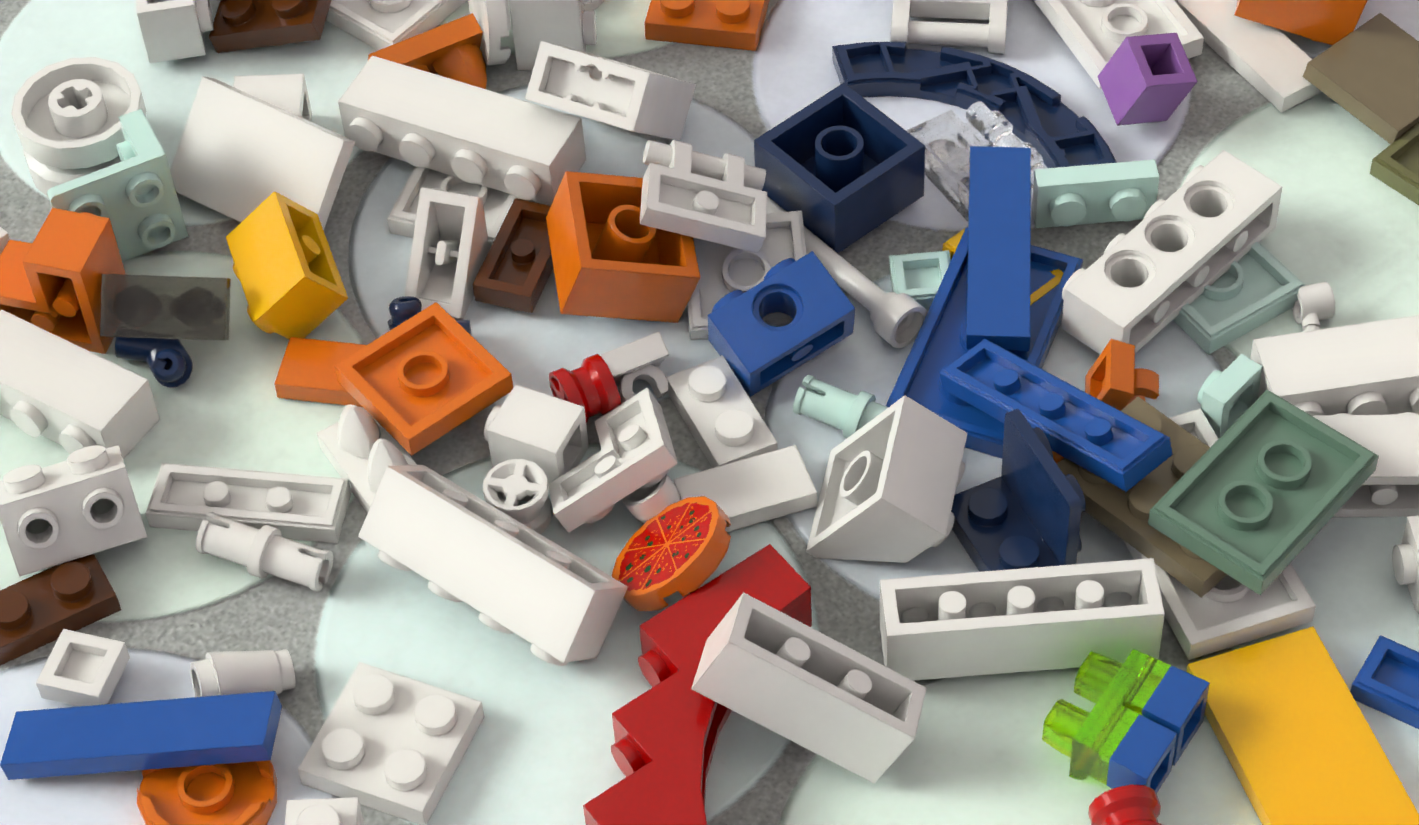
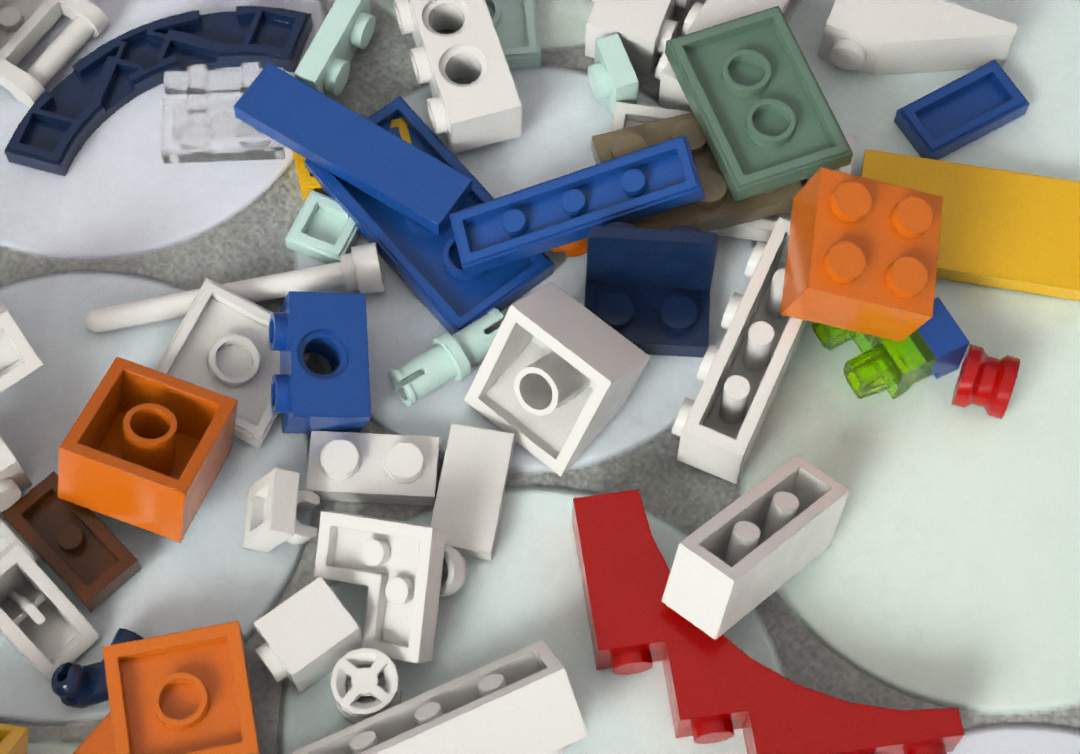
camera: 65 degrees left, 15 degrees up
red wheel [549,354,621,425] -> none
tile [612,496,731,611] -> none
white plate [640,140,767,253] -> none
dark blue brick [754,83,925,253] -> none
orange tile [1085,339,1159,411] -> none
none -> orange brick [780,167,943,342]

